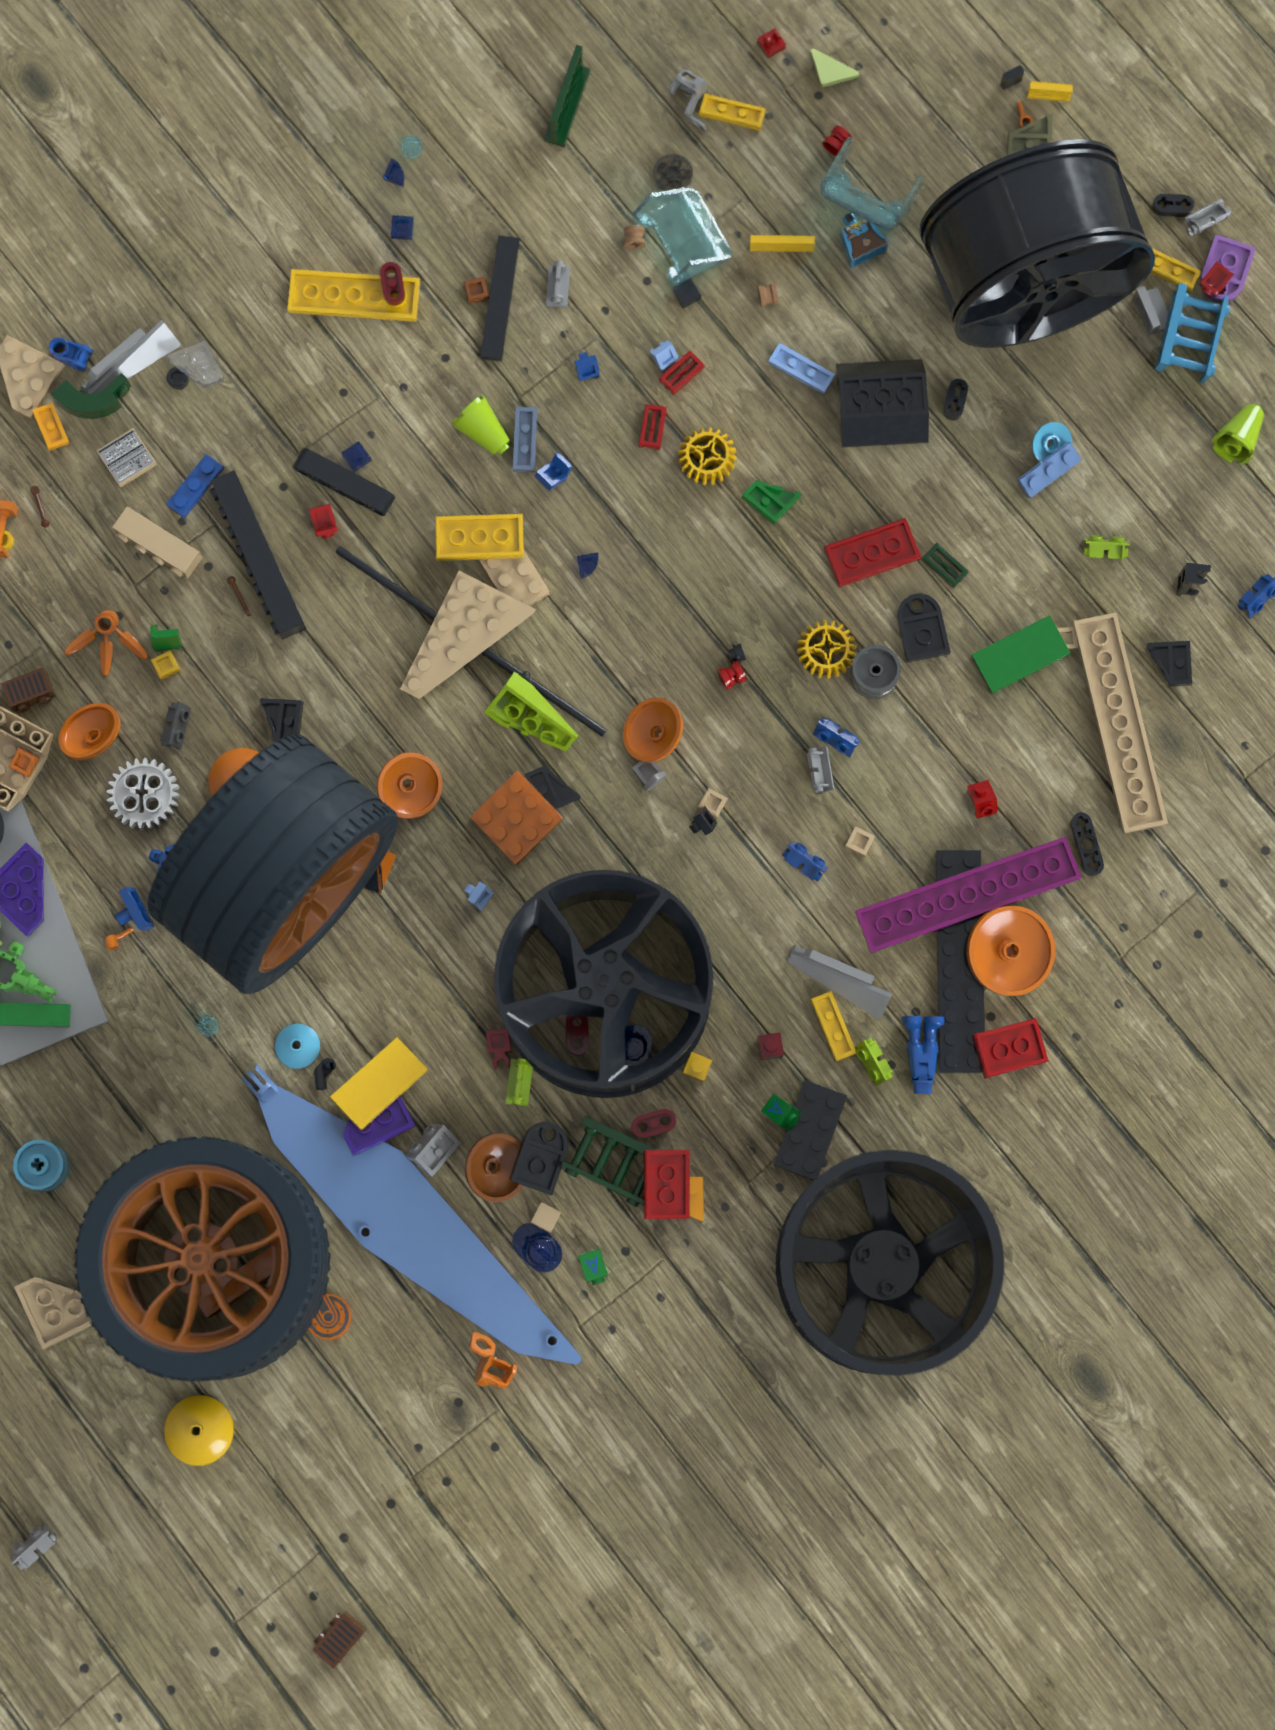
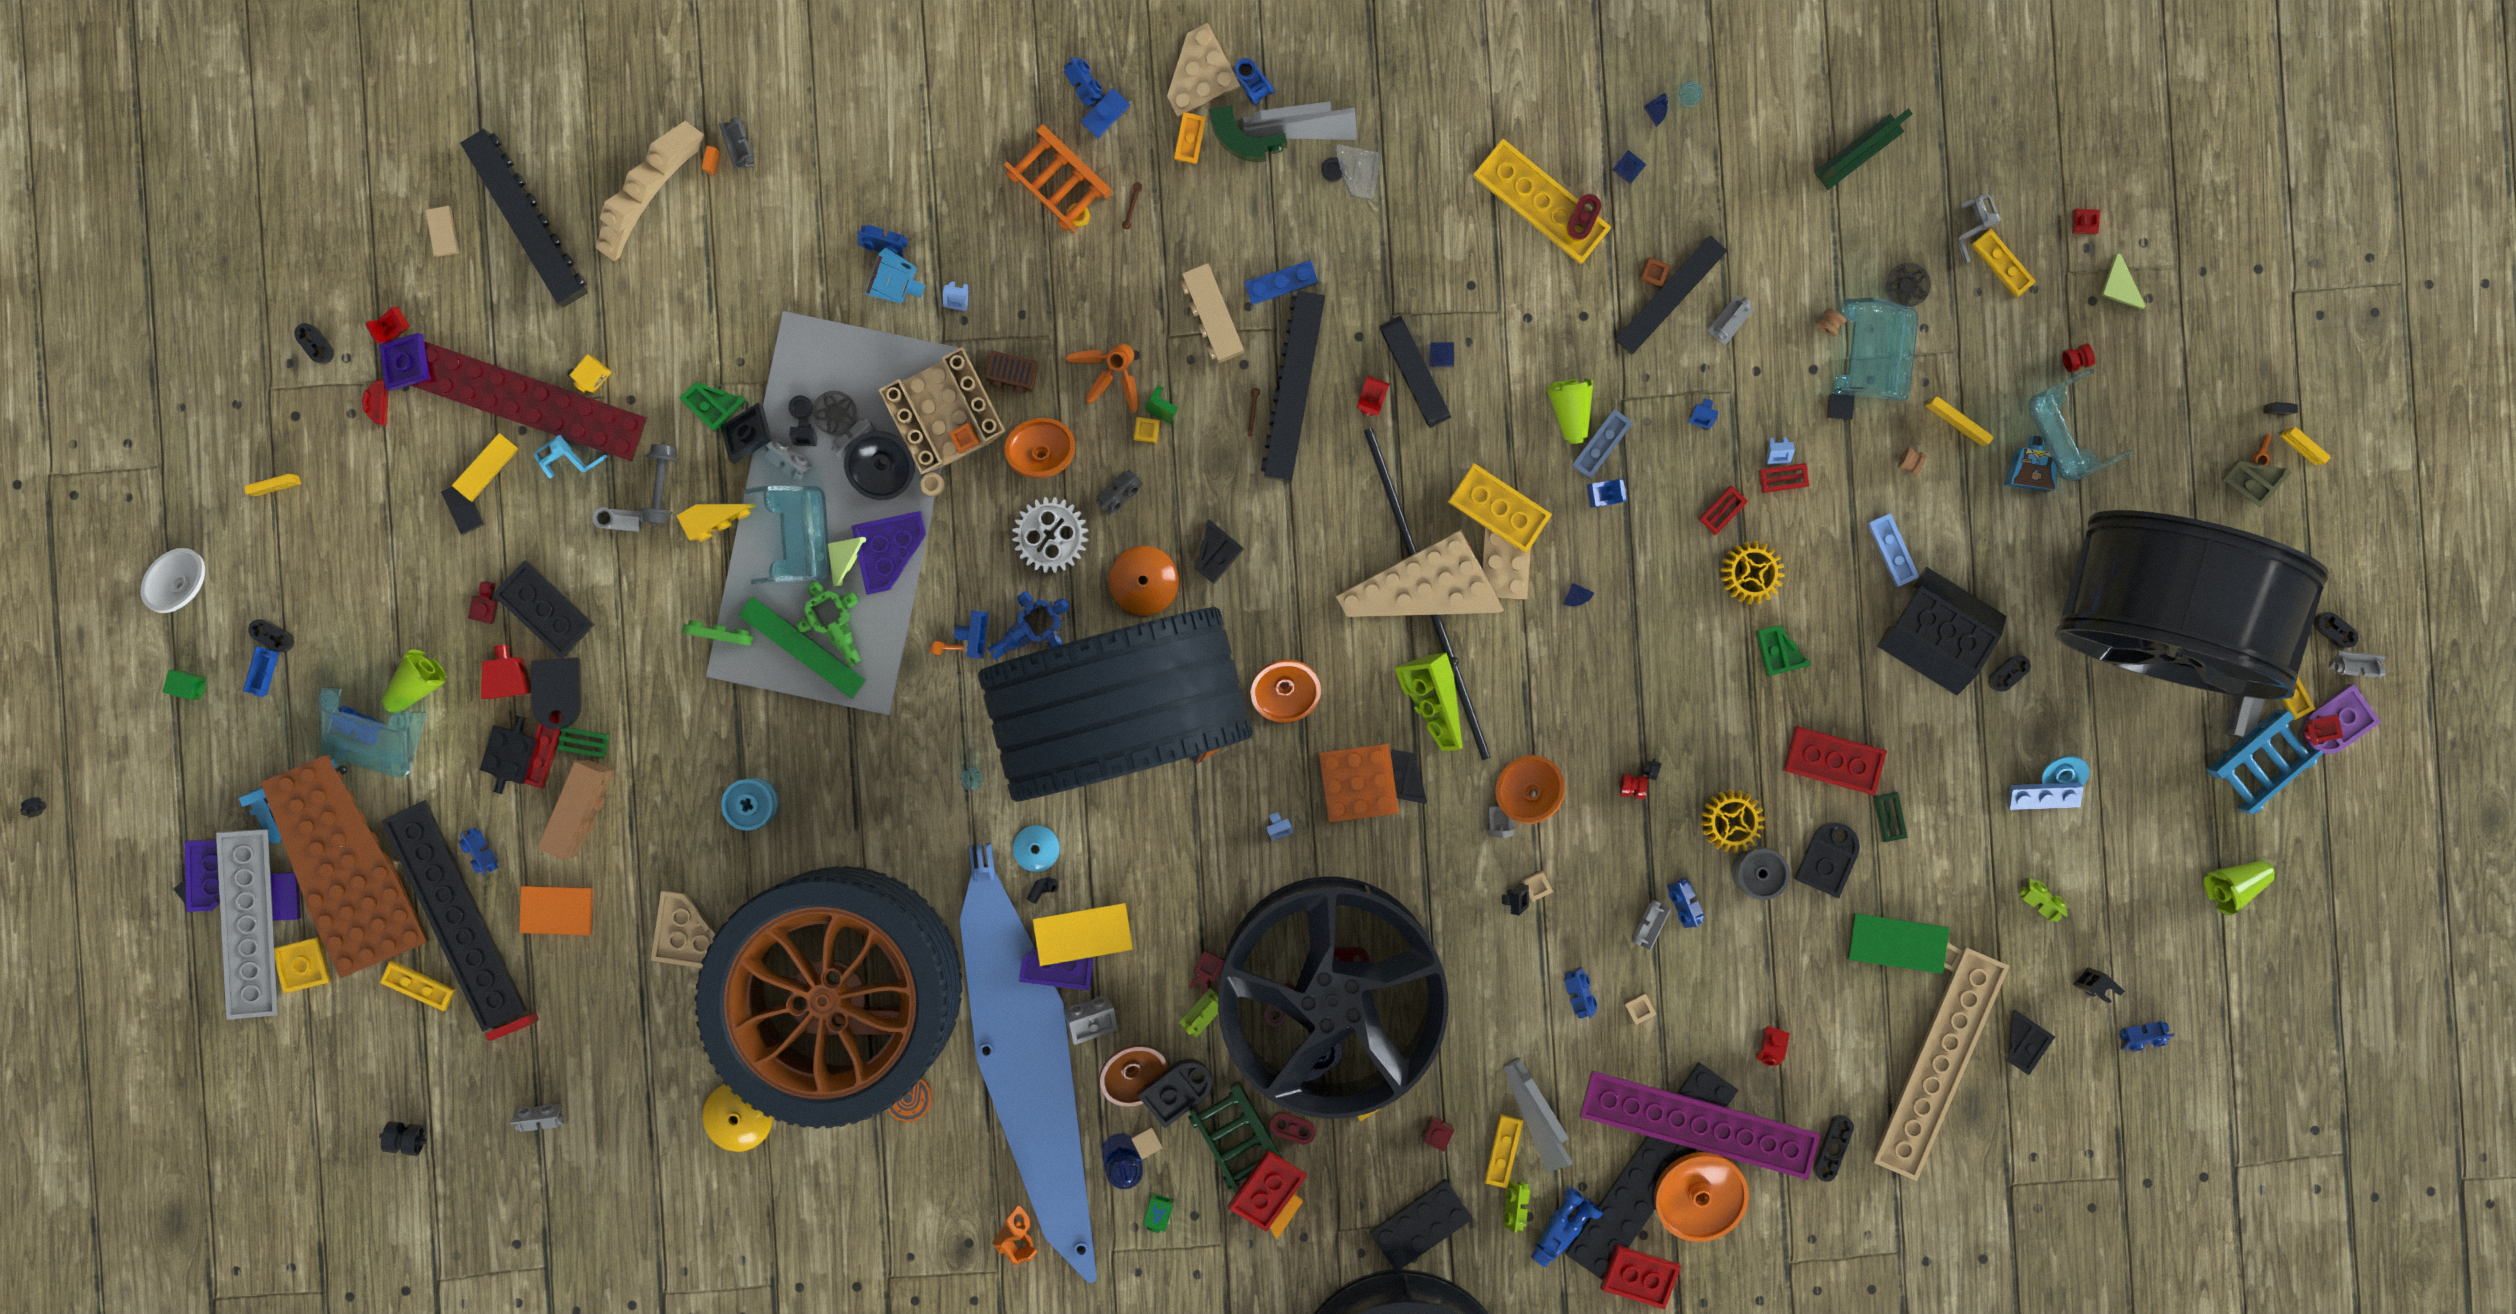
camera: 35 degrees right, 10 degrees up
light grey tile [97,428,157,488] -> none
green brick [761,1093,802,1131] -> none
none -> tan tile [920,472,944,496]

